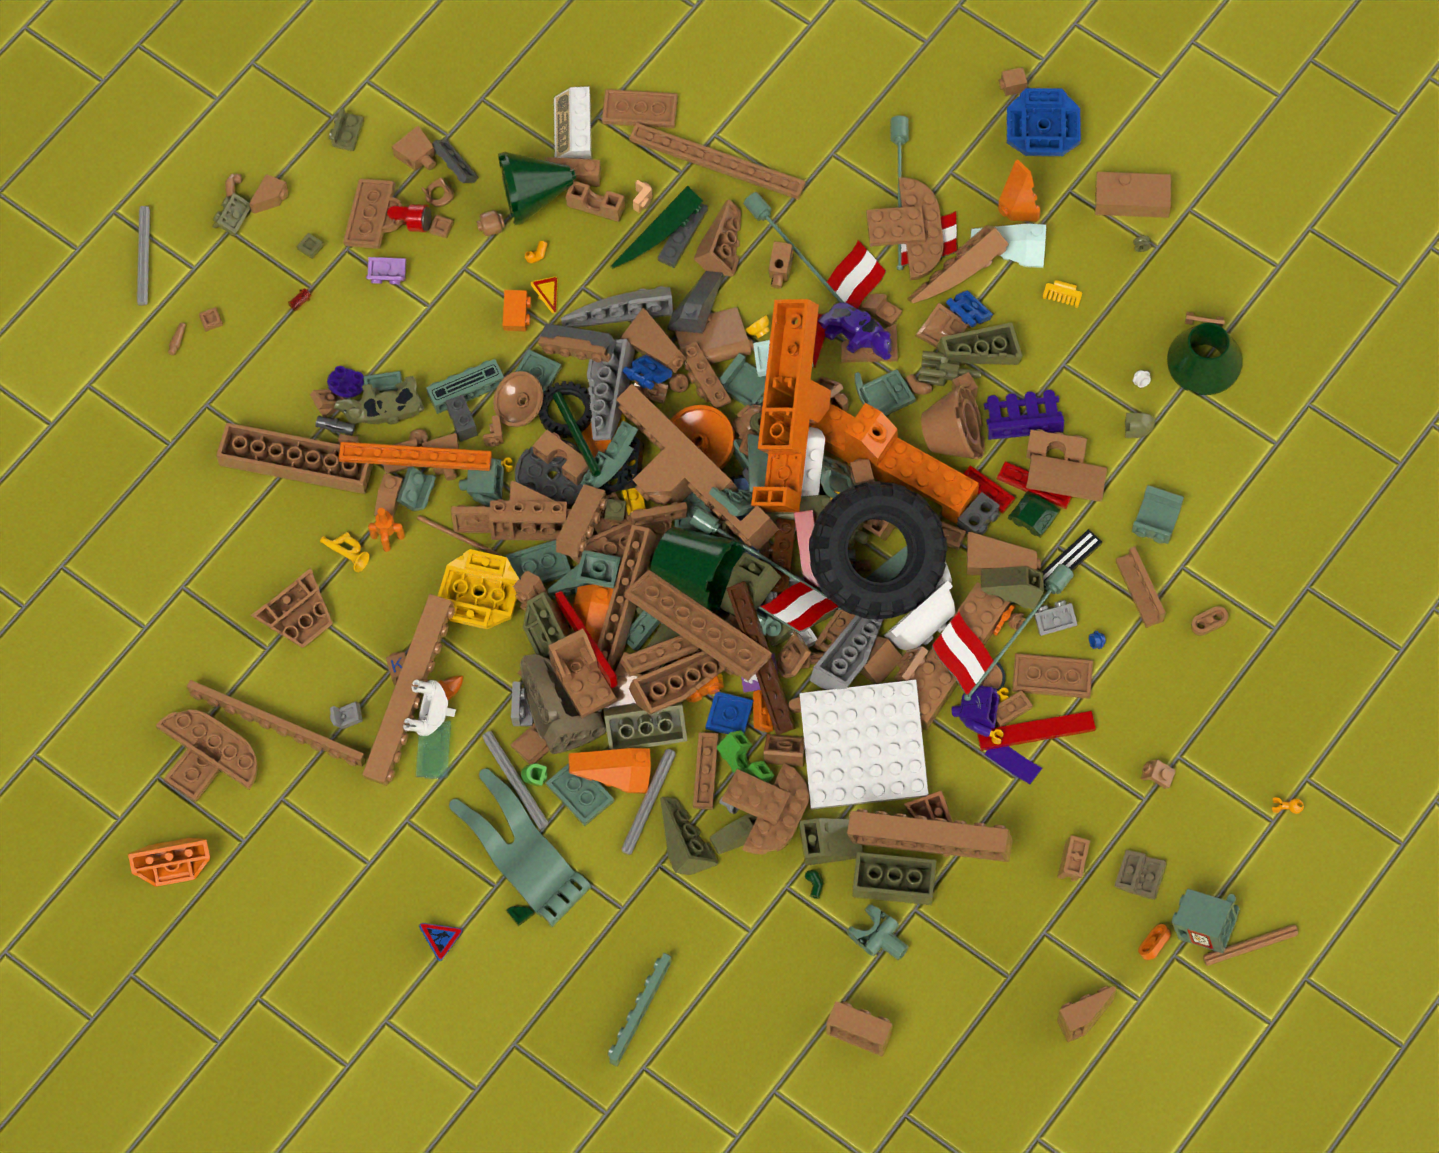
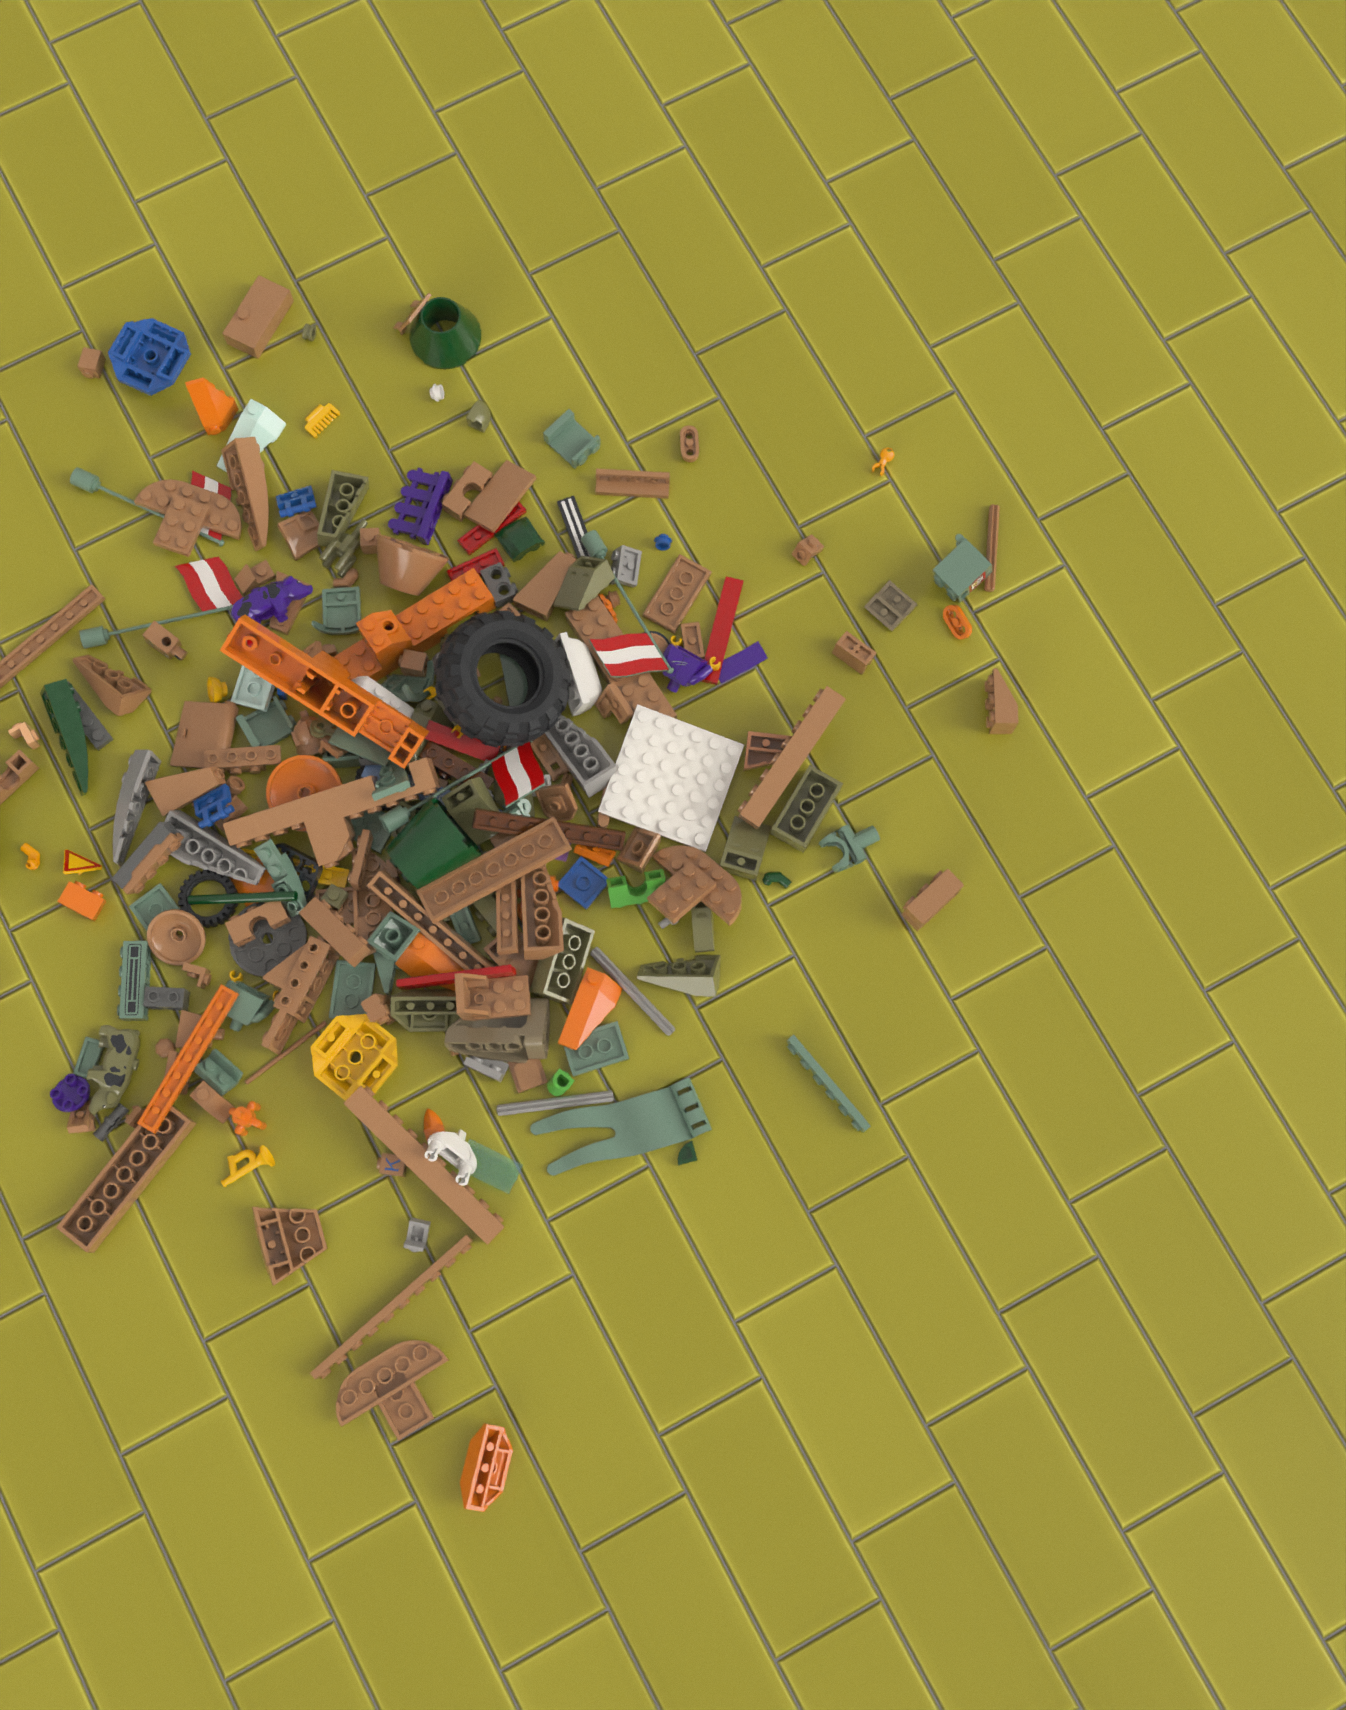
camera: 70 degrees left, 10 degrees up
piece [419,923,462,961] -> none
dark grey wedge [667,271,723,333] -> none
medium nougat plate [693,732,718,810] -> none
medium nougat slope [860,636,902,684] -> none

